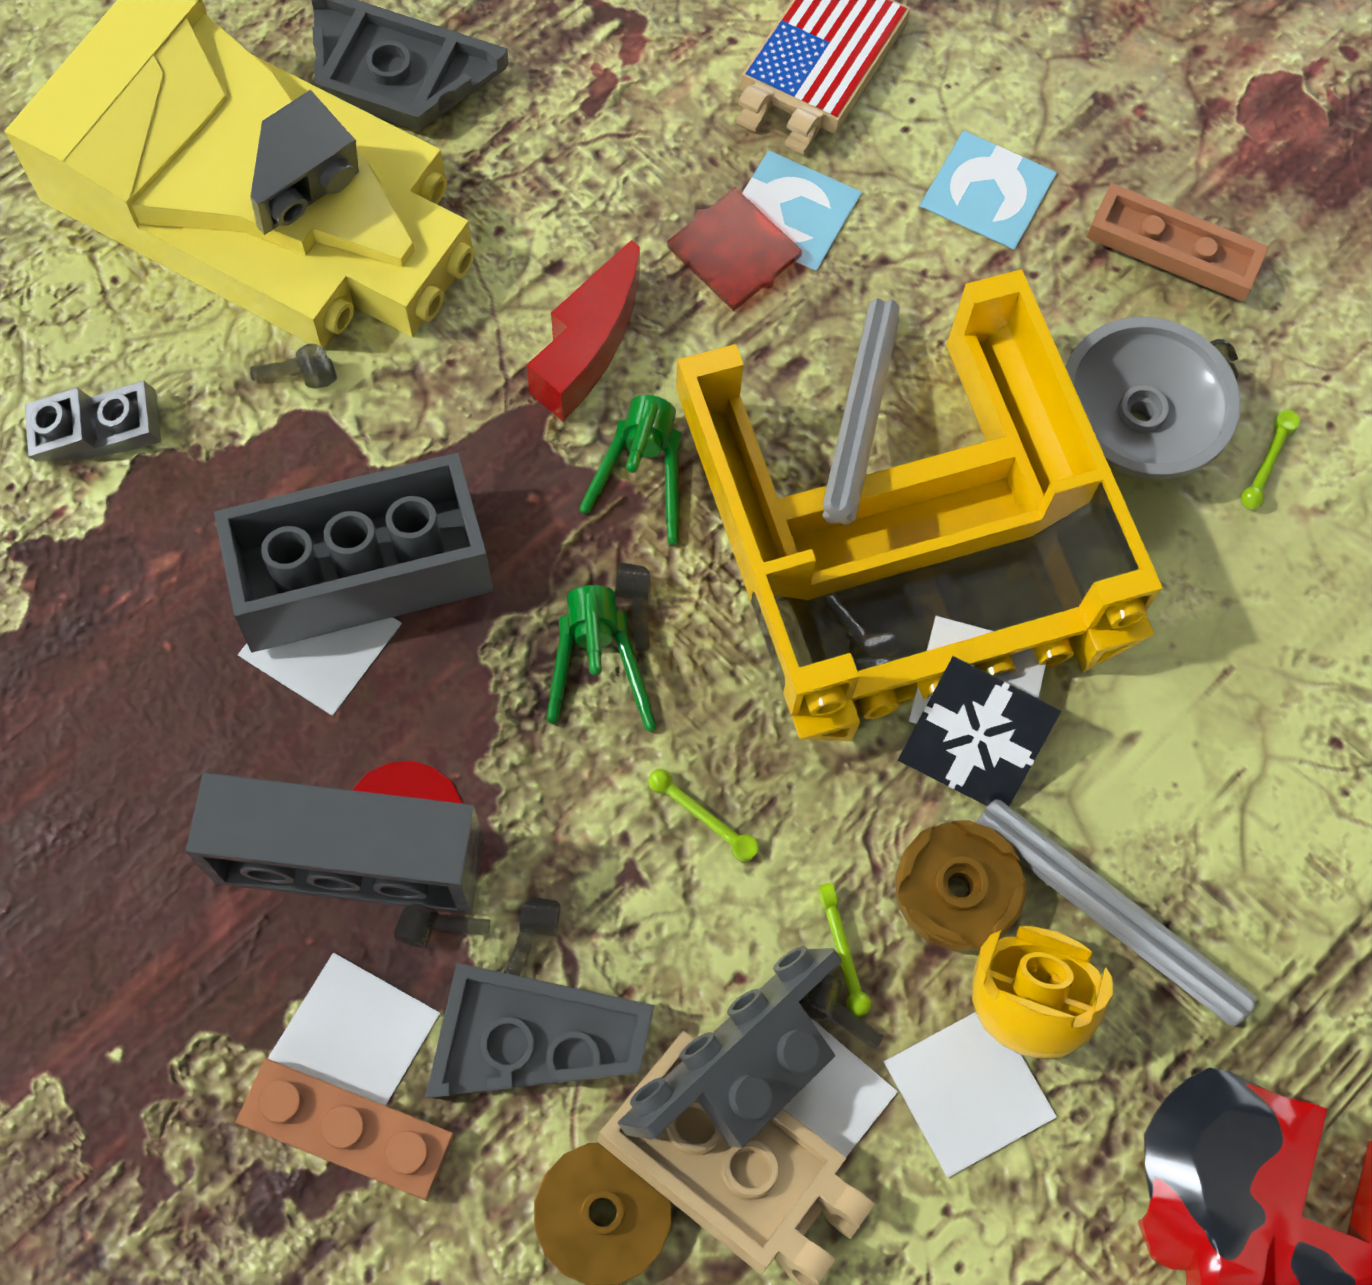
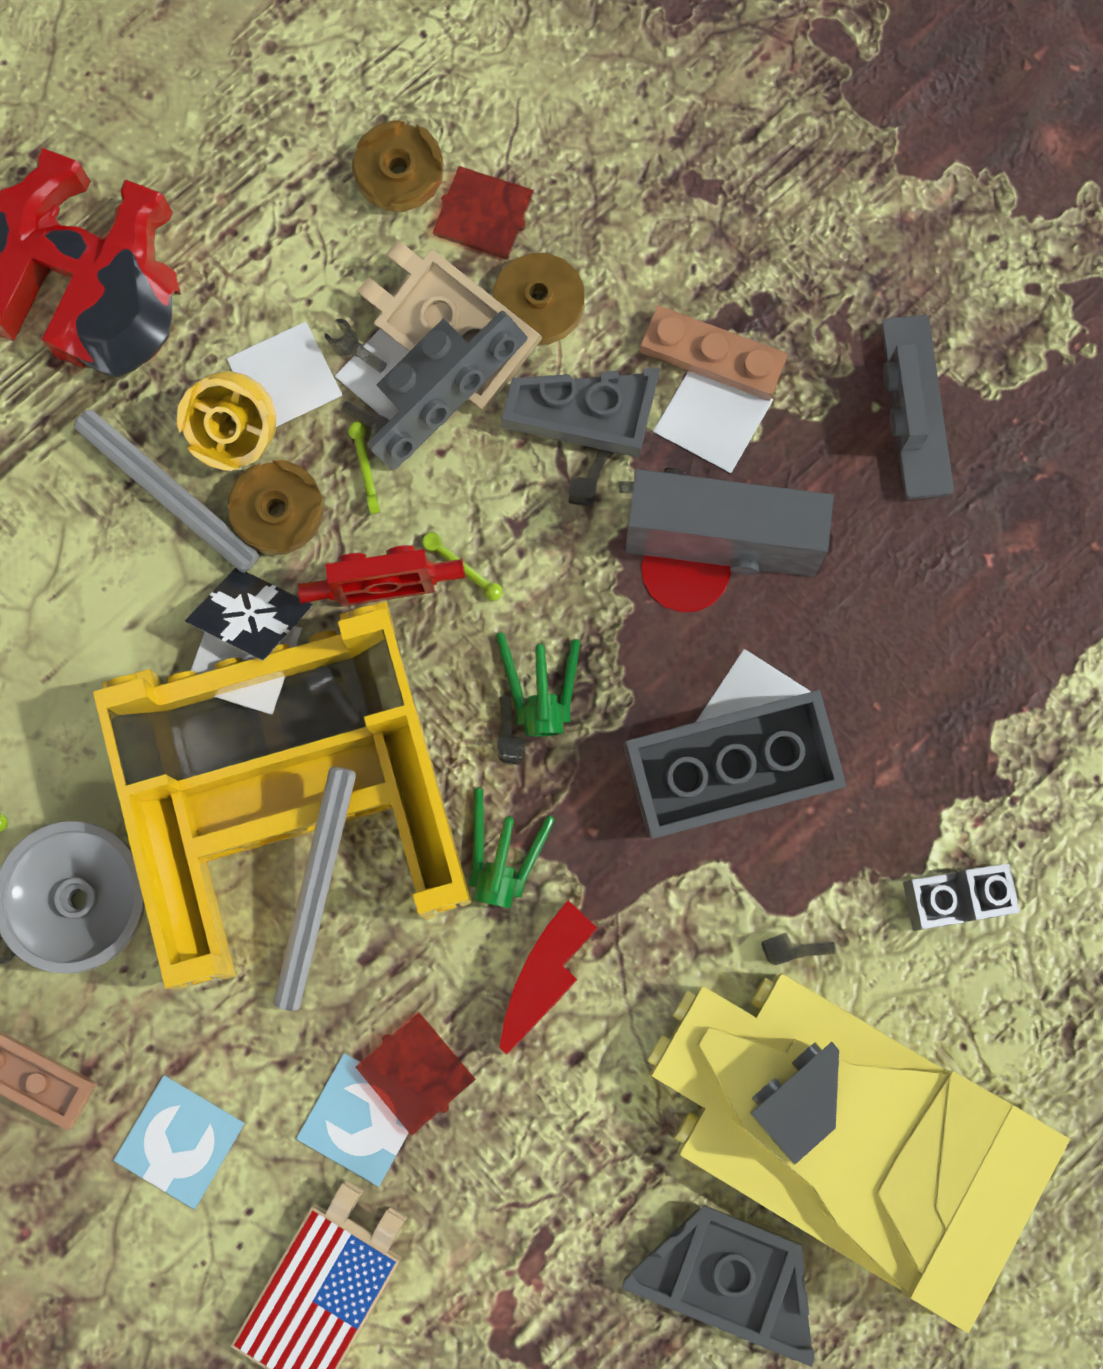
camera: 170 degrees left, 10 degrees up
none -> red plate [298,545,466,607]
none -> clear smoke hand [324,319,387,373]
none -> dark grey bracket [881,315,954,500]

